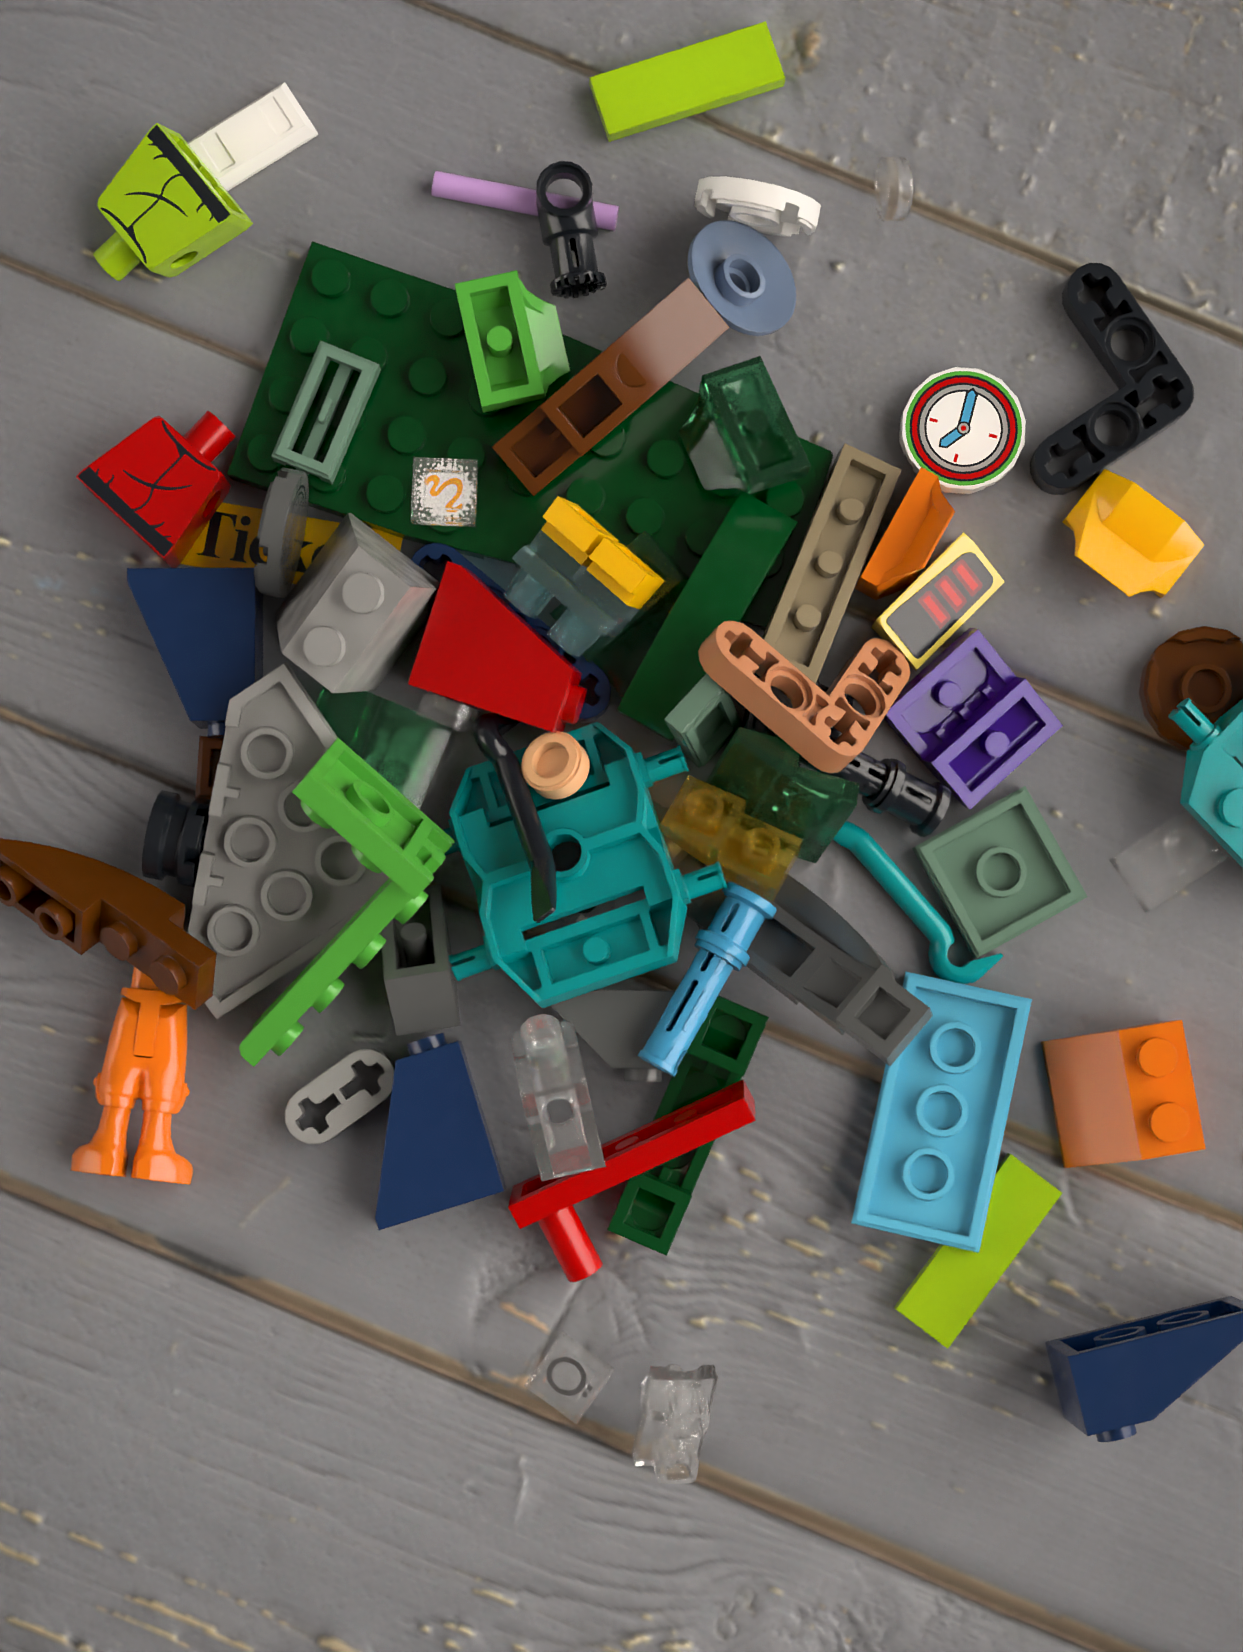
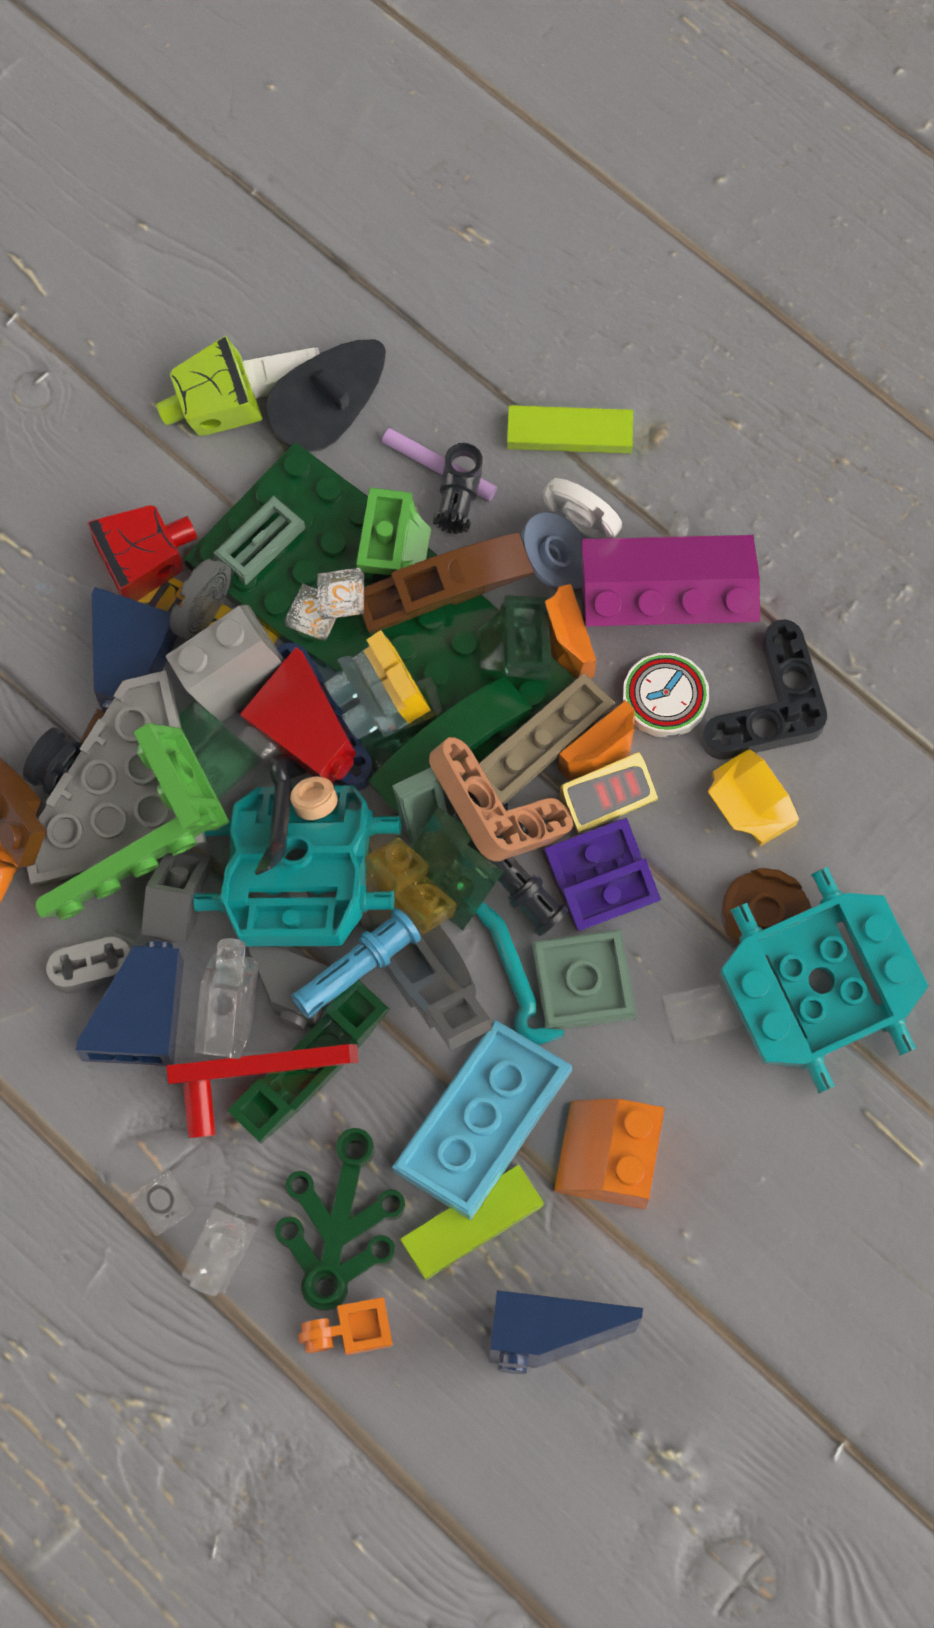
camera: 25 degrees right, 15 degrees down
none -> black shield [265,339,386,452]
none -> dark green plant [275,1128,405,1311]
none -> orange plate [298,1297,393,1356]
none -> clear tile [317,568,364,620]
none -> orange slope [543,584,596,680]
none -> magenta slope [581,535,760,626]

